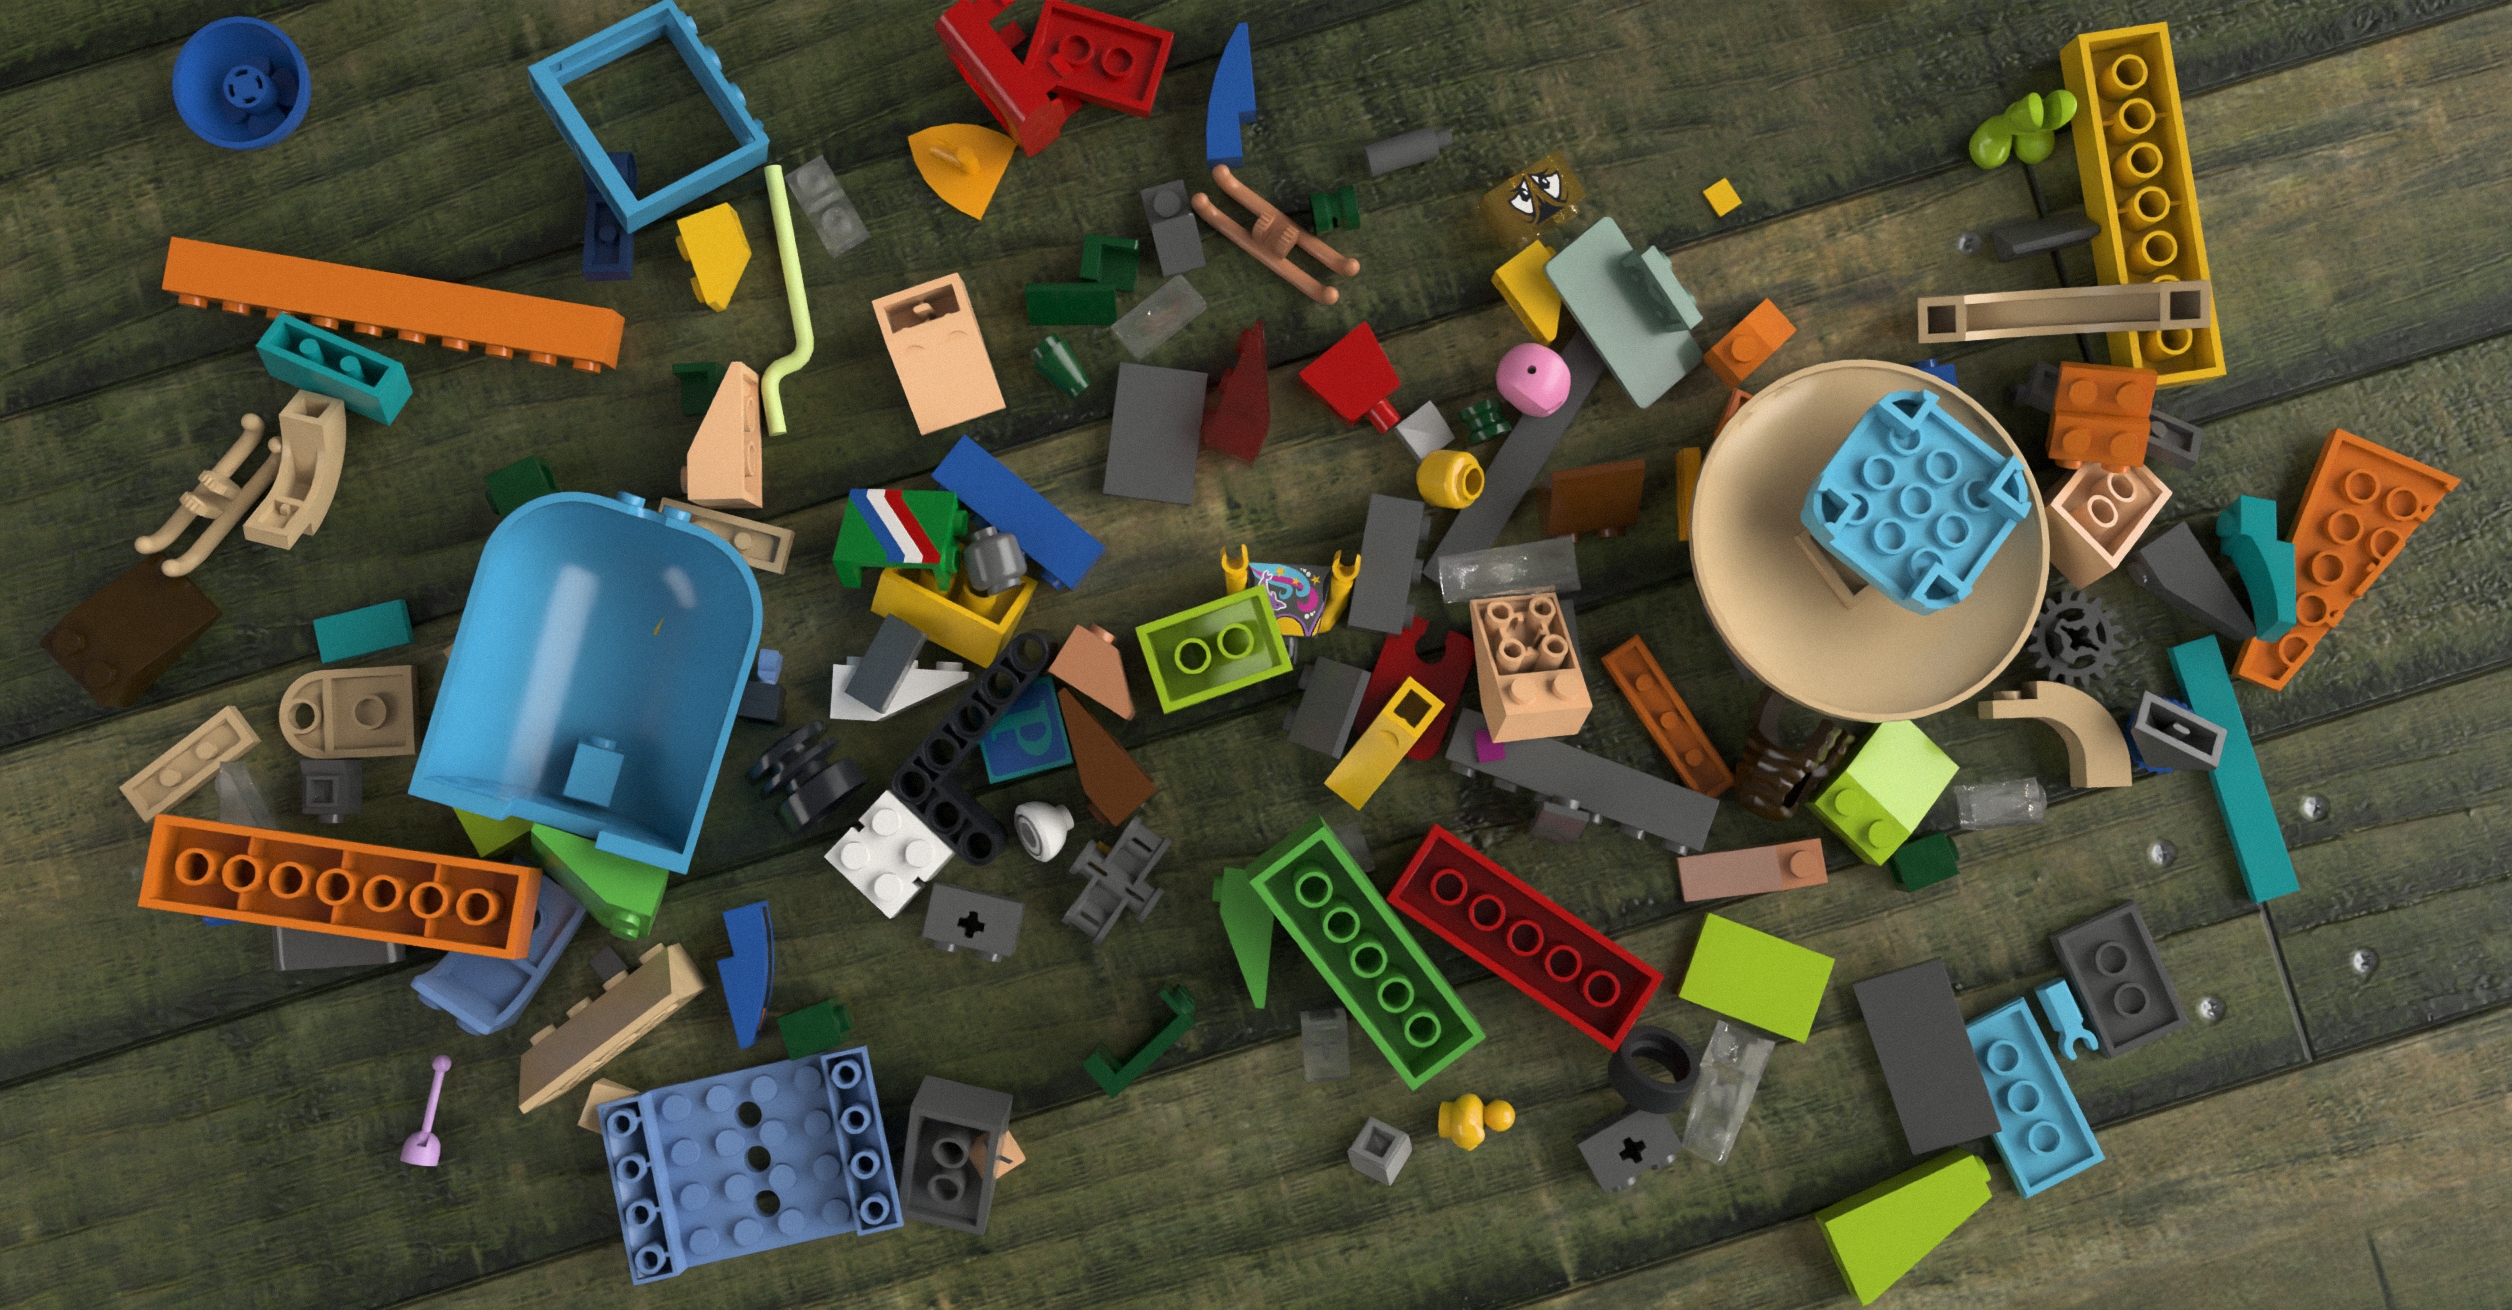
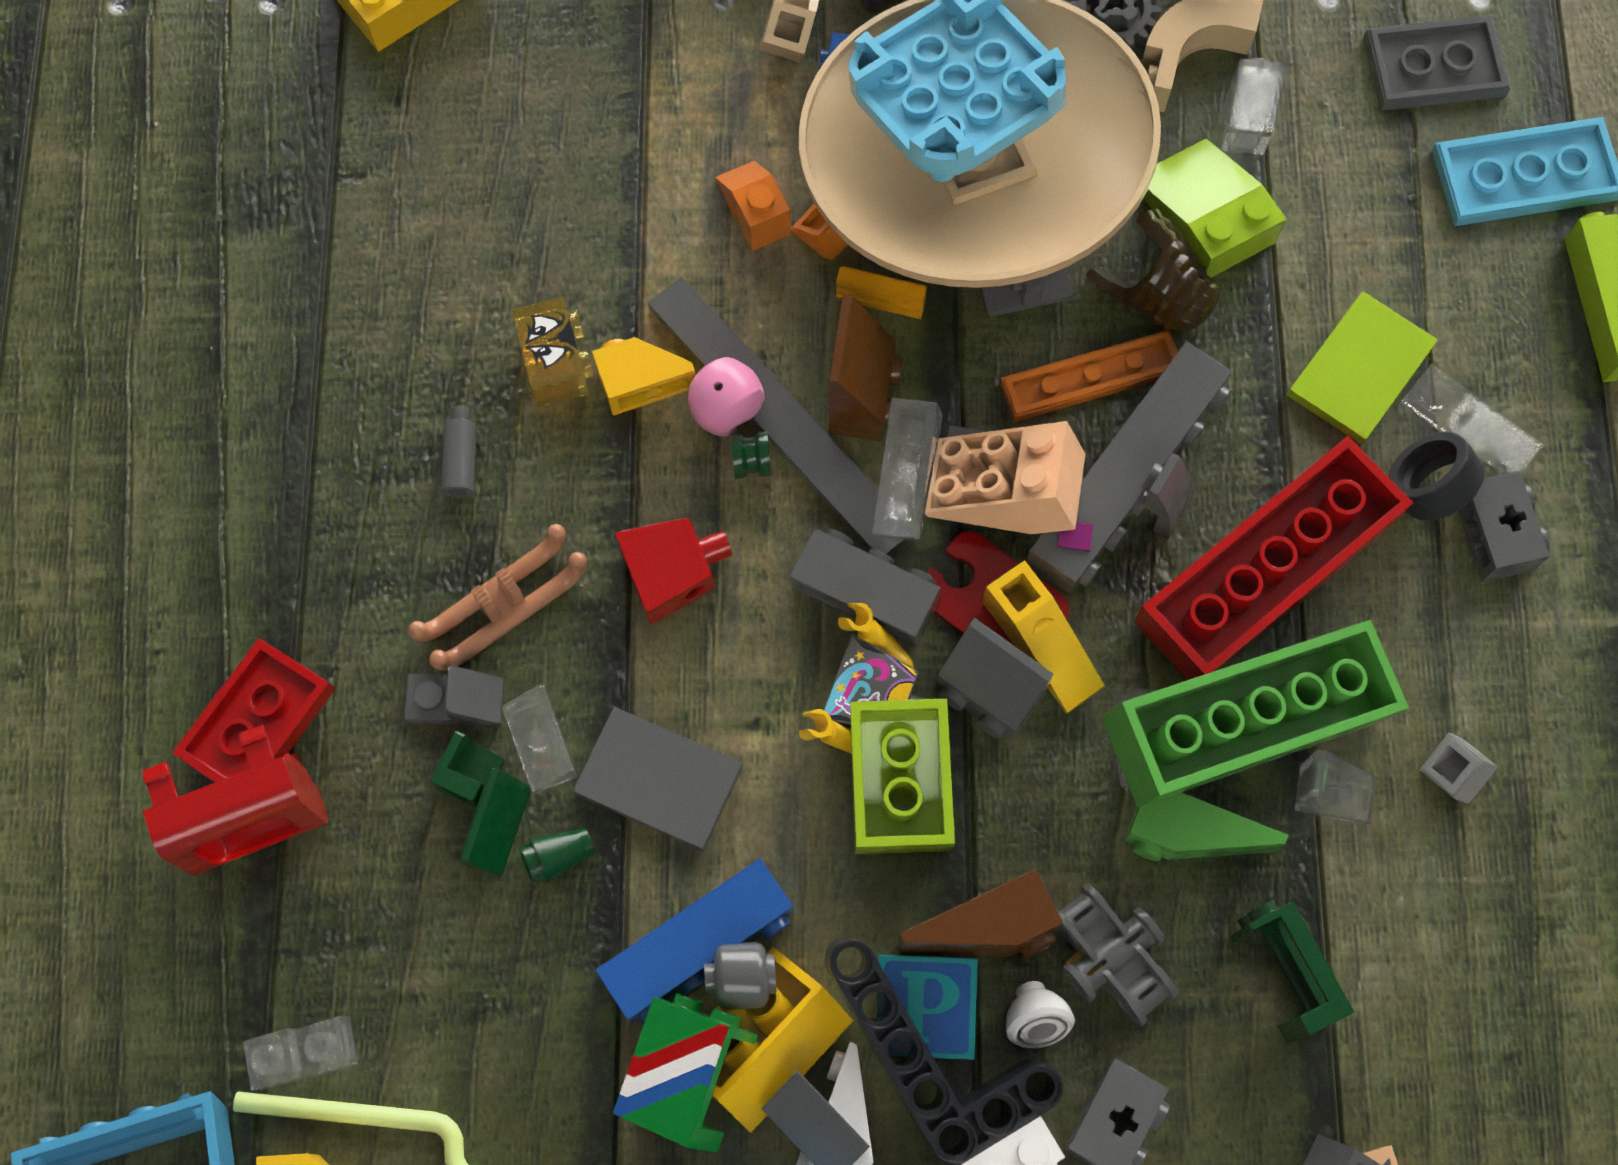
camera: 70 degrees left, 15 degrees down
light nougat slope [872,272,1006,436] -> none
light orange shield [908,123,1017,220] -> none
nougat slope [1048,623,1136,720] -> none
clear red slope [1199,319,1271,468] -> none
blue slope [1206,23,1256,171] -> none
dark green wheel [1308,185,1360,237] -> none
light grey slope [1393,400,1456,465] -> none
yellow head [1416,449,1485,509] -> none
yellow animal [1438,1093,1515,1151] -> none
sand green bracket [1543,217,1703,408] -> none
nougat slope [1676,836,1828,902] -> none
yellow window [1702,178,1742,218] -> none
dark grey tile [1852,956,2002,1155] -> none
dark green brick [1885,830,1960,893] -> none
medium azure bar [2034,977,2098,1061] -> none

